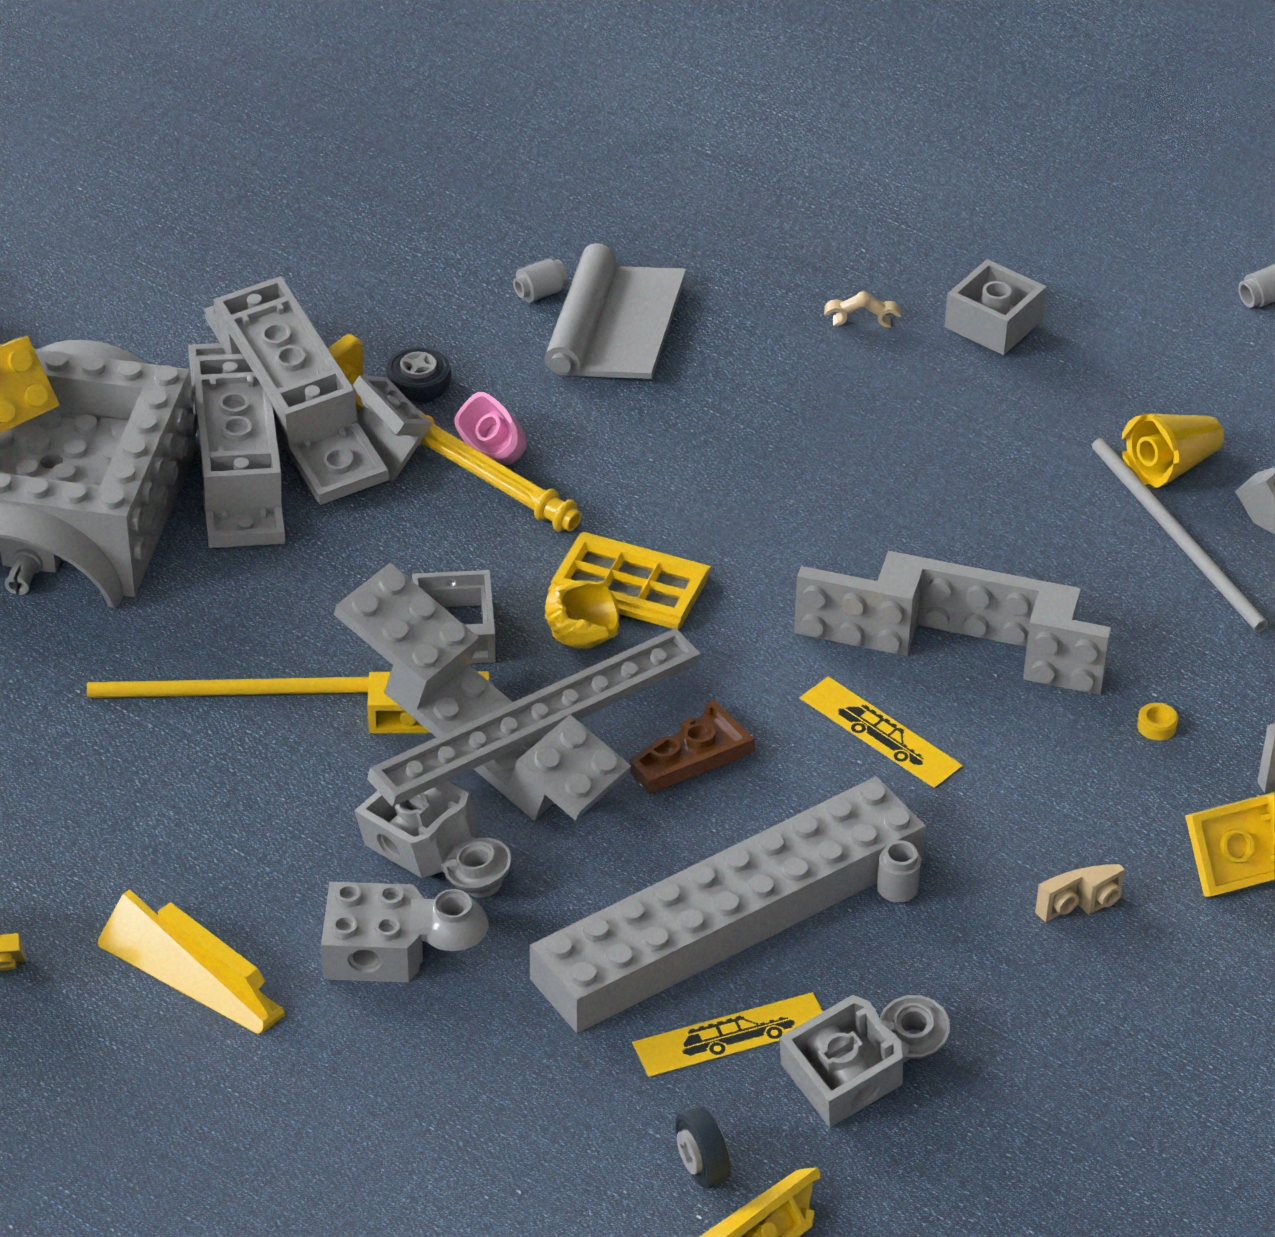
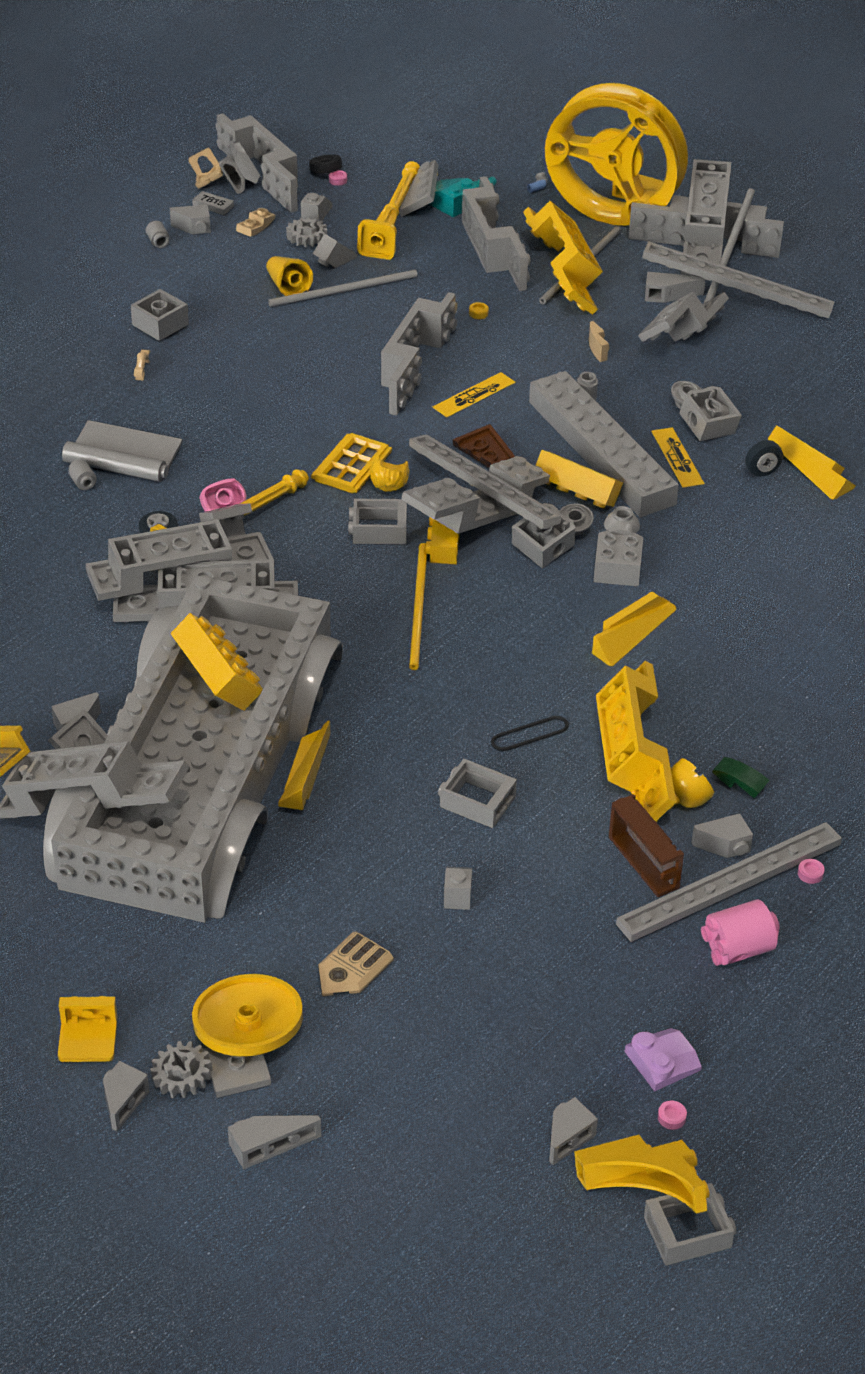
camera: 85 degrees left, 0 degrees up
none -> yellow brick [535,450,623,508]
none -> light grey bracket [638,292,729,342]

